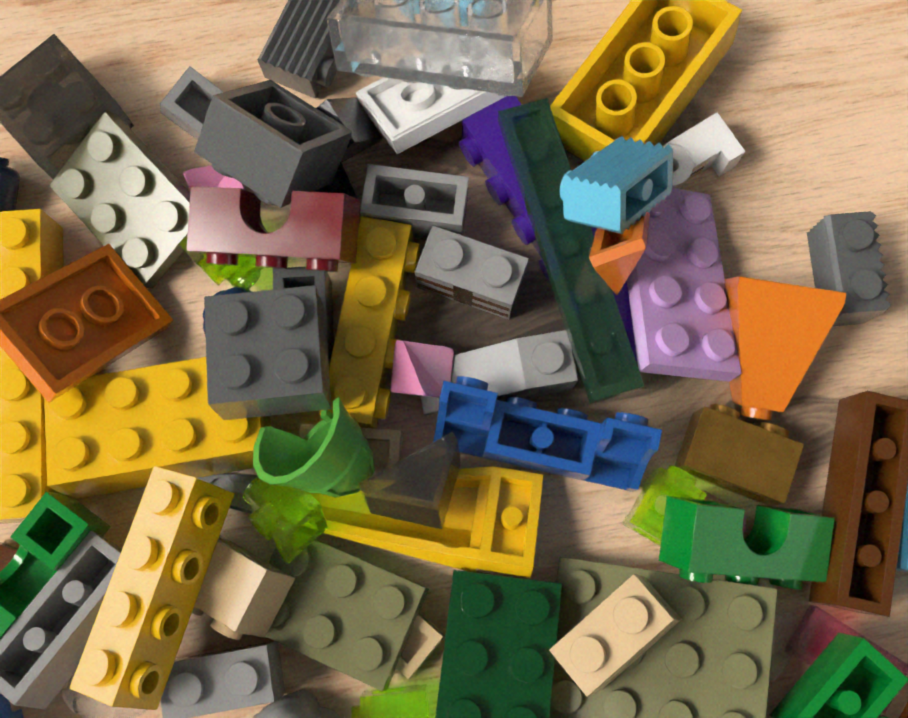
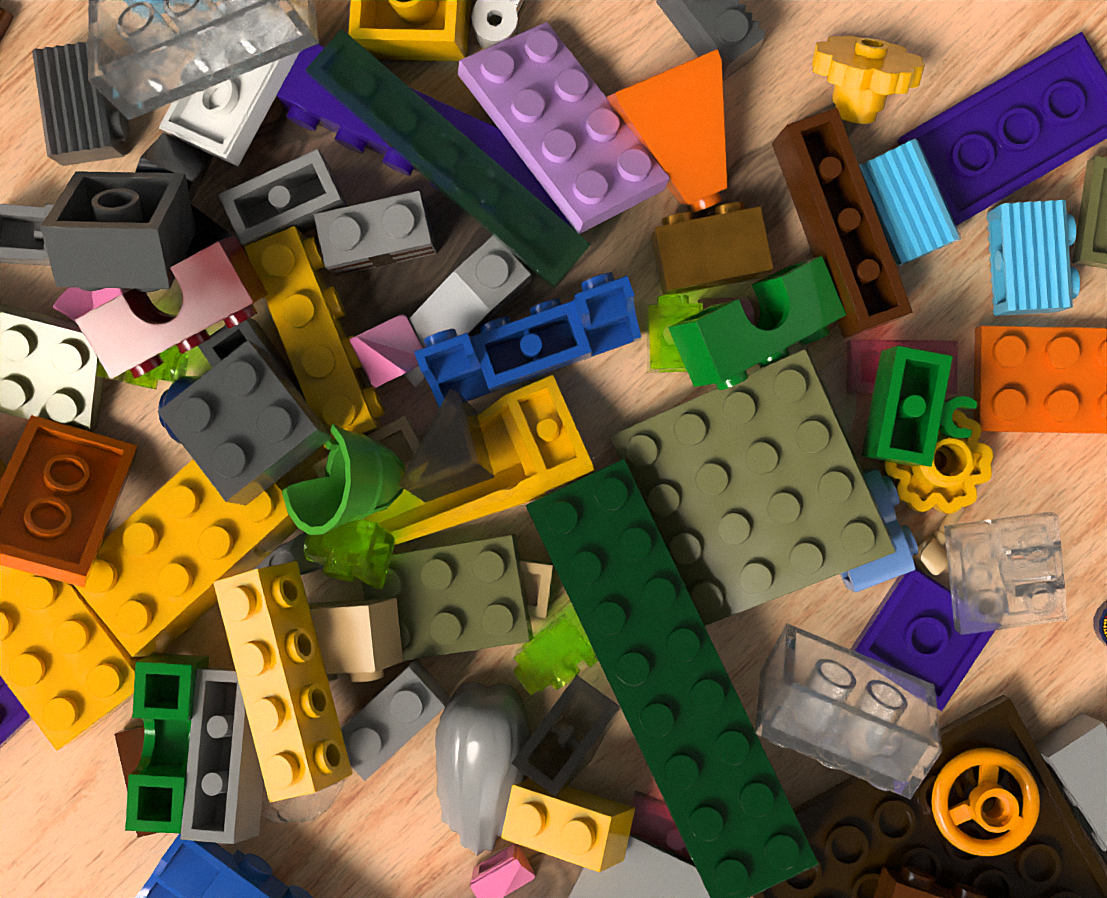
camera: 30 degrees left, 10 degrees up
tan brick [549,574,682,697] -> none
medium azure brick [560,136,673,234] -> none
orange slope [589,212,650,295] -> none

